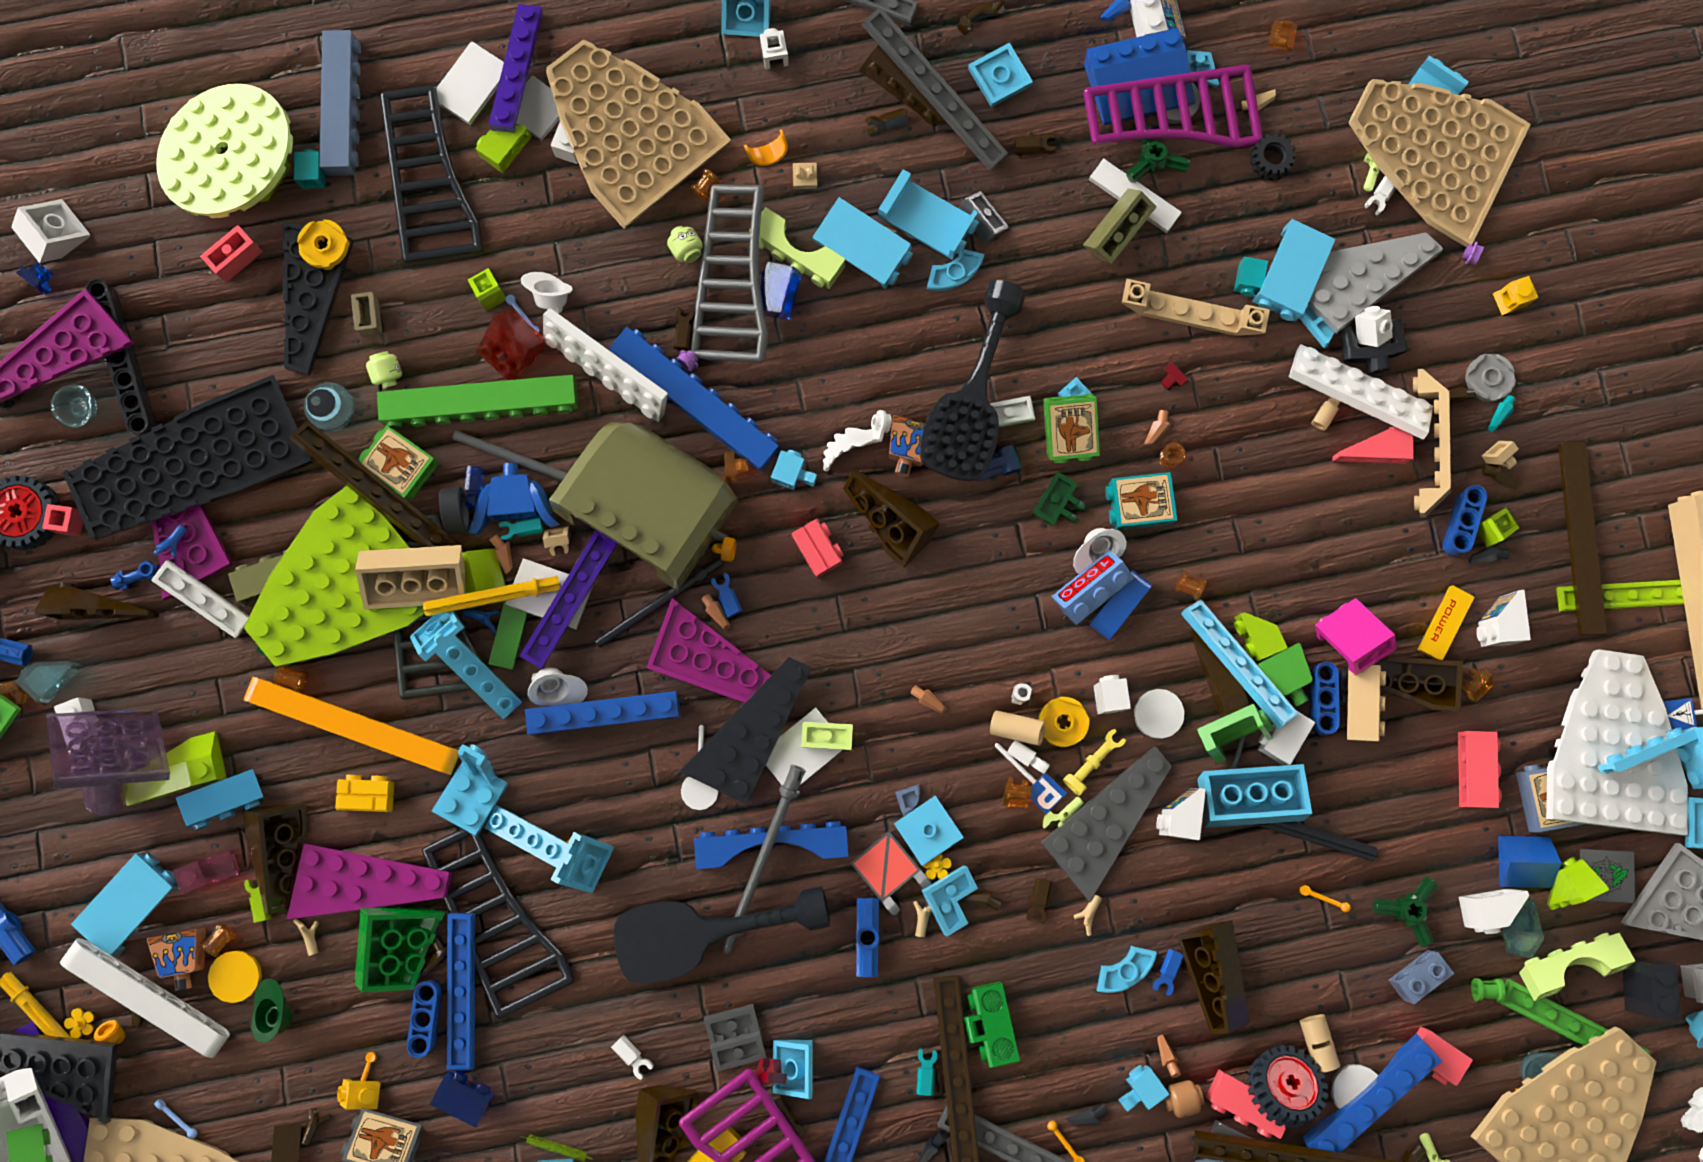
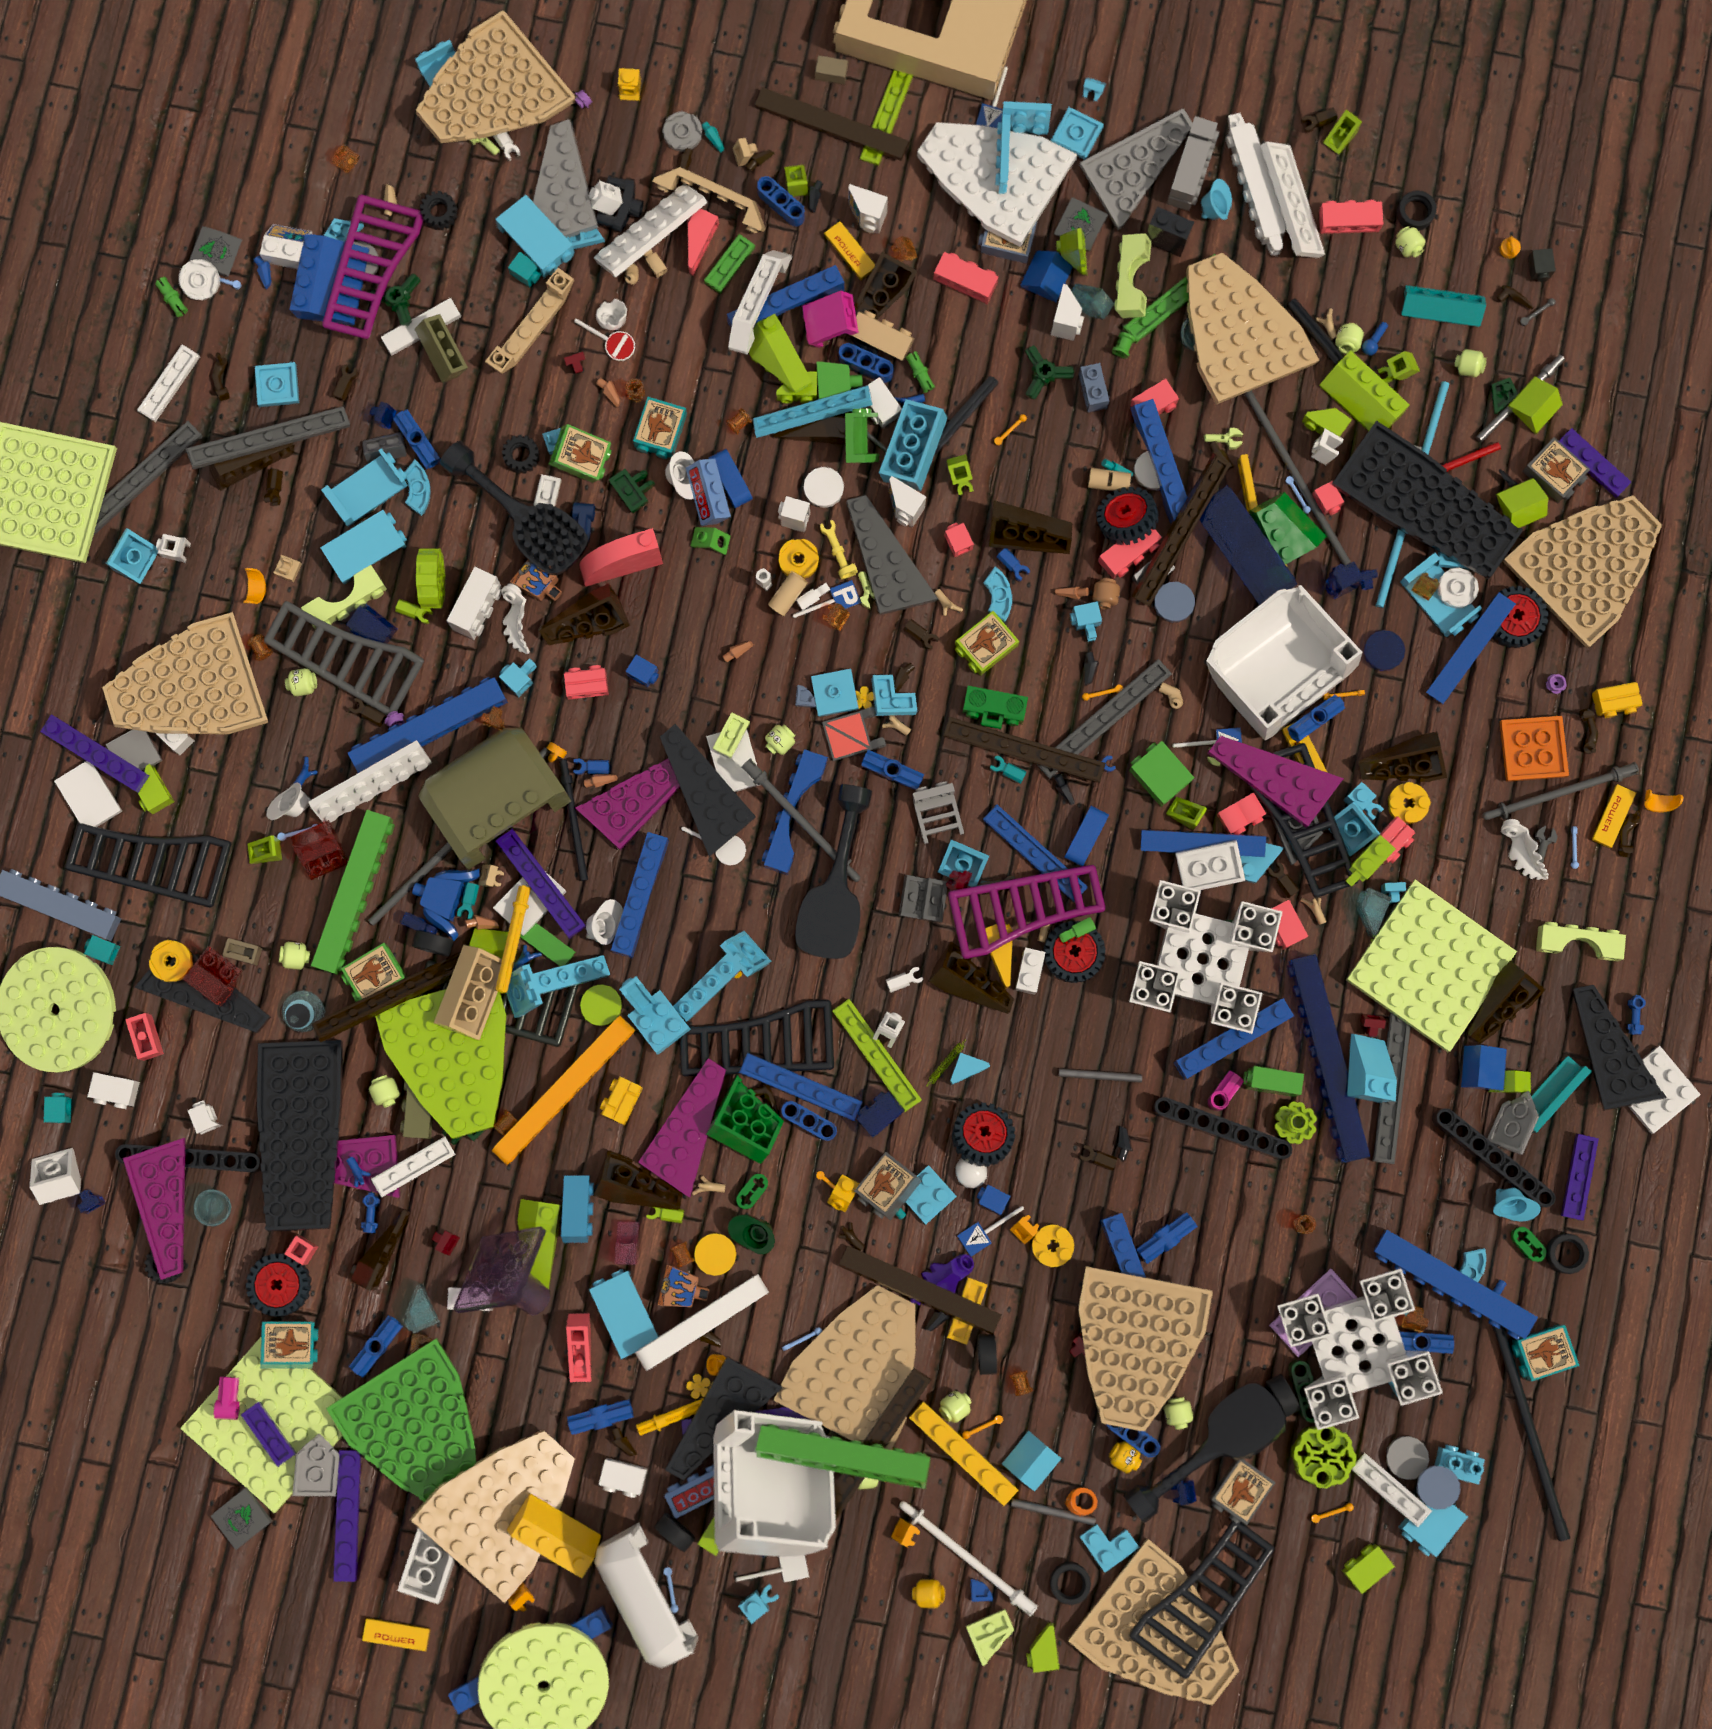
camera: 65 degrees left, 0 degrees up
none -> teal brick [44,1093,72,1123]
none -> white brick [88,1073,140,1109]
none -> clear red slope [183,946,242,1006]
none -> white window [188,1101,223,1135]
none -> blue bar [293,757,317,786]
none -> clear blue tile [369,402,396,429]
none -> yellowish green head [369,1075,400,1108]
none -> blue piece [393,410,441,469]
none -> lime bar [395,599,433,624]
none -> lime connector [416,548,445,608]
none -> dark red tile [432,1230,460,1256]
none -> white brick [447,567,502,640]
none -> black tyre [502,435,540,474]
none -> coral slope [566,1313,591,1382]
none -> piece [574,319,635,361]
none -> coral brick [579,528,663,587]
none -> lime tile [580,985,622,1026]
none -> white hair [596,299,627,330]
none -> tan arm [625,263,639,284]
none -> blue brick [625,655,659,688]
none -> bright green bracket [691,527,731,555]
none -> bright green tile [704,234,755,294]
none -> blue arch [727,265,844,328]
none -> white slope [728,250,792,354]
none -> green beam [736,1174,768,1209]
none -> lime wedge [748,314,813,393]
none -> yellowish green head [765,725,795,755]
none -> dark tan piece [815,56,848,84]
none -> lime tile [832,999,922,1112]
none -> white window [873,1012,905,1048]
none -> blue bar [894,394,925,404]
none -> bright green pin [906,351,935,393]
none -> light grey plate [912,781,964,844]
none -> coral brick [944,523,974,558]
none -> lime brick [947,454,974,495]
none -> brick [955,611,1019,676]
none -> teal bar [1101,459,1133,477]

